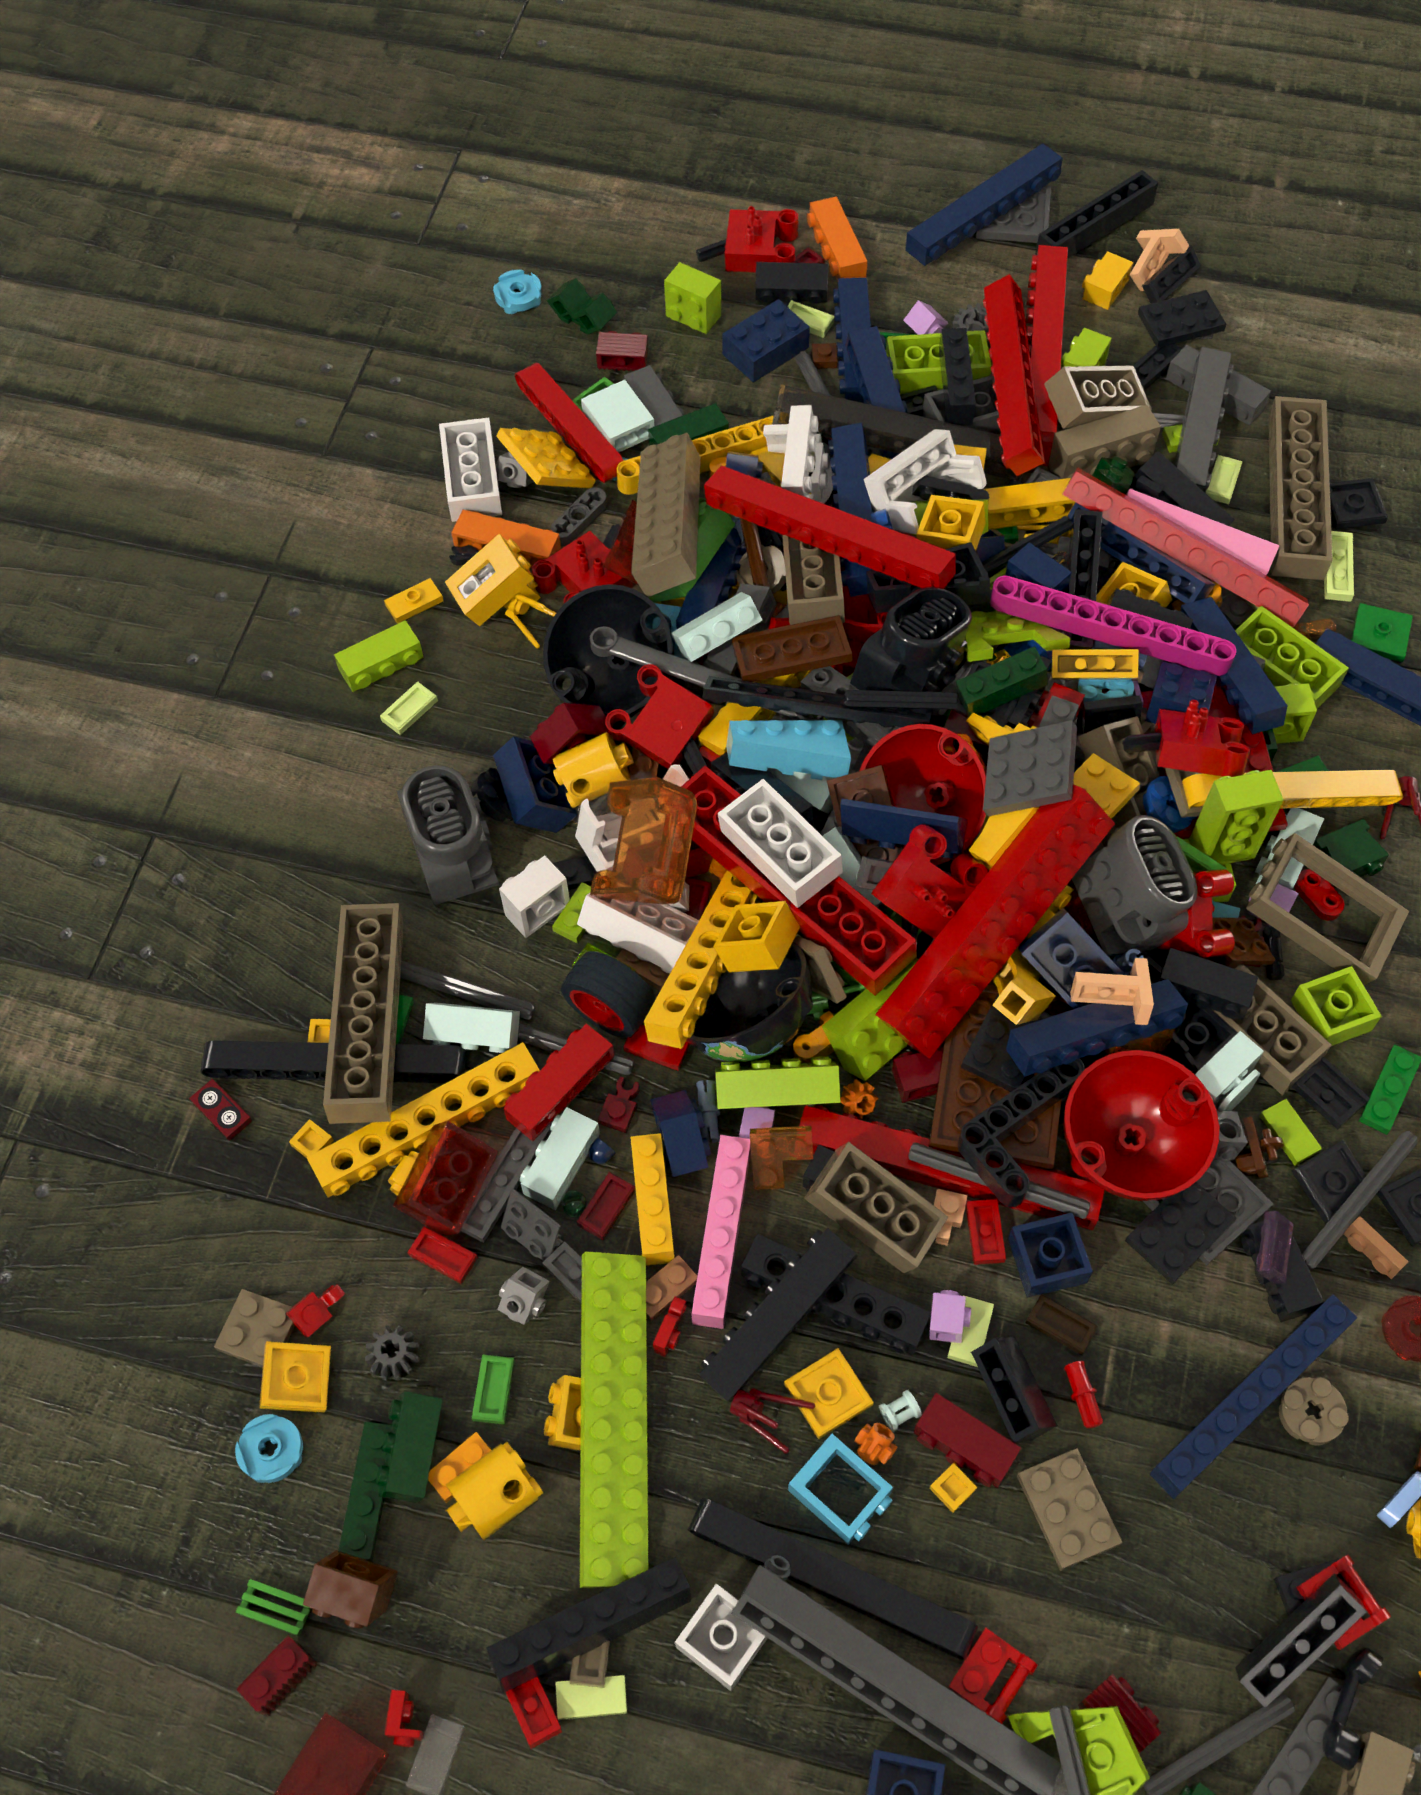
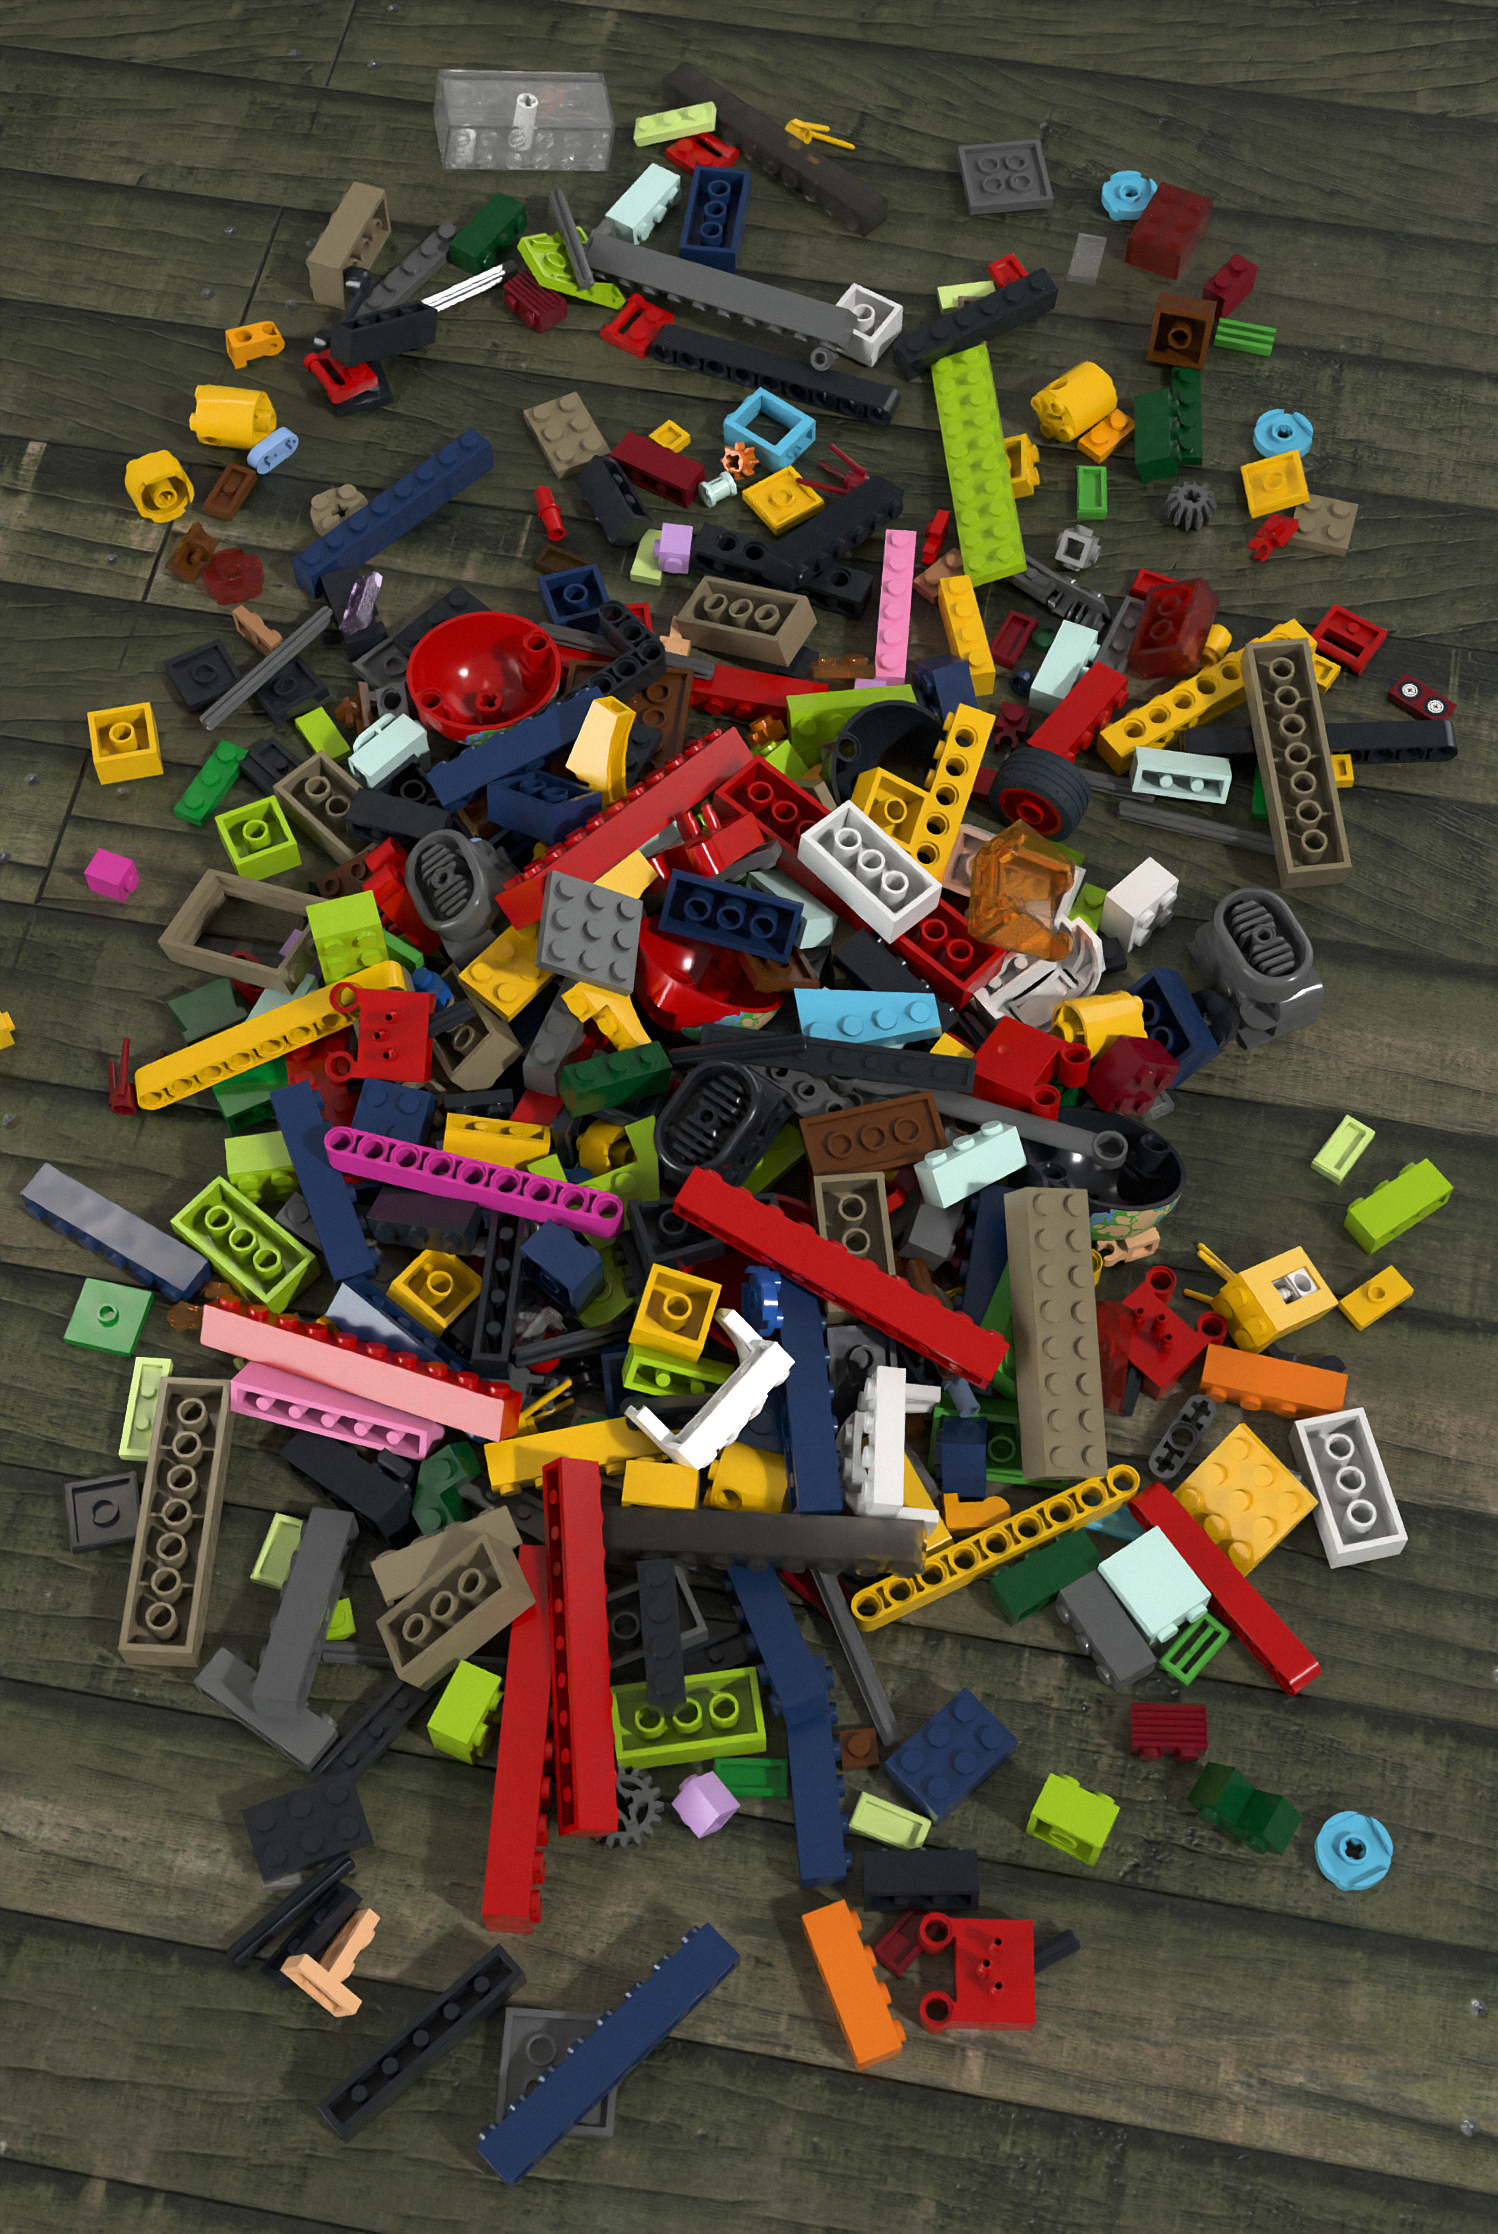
camera: 175 degrees right, 0 degrees up
red bracket [385,1690,424,1747] -> none
light nougat bracket [1070,958,1154,1025] -> none
yellow brick [1082,251,1133,310] -> none
none -> black axle [227,1854,355,1967]
none -> red plate [1310,604,1388,676]

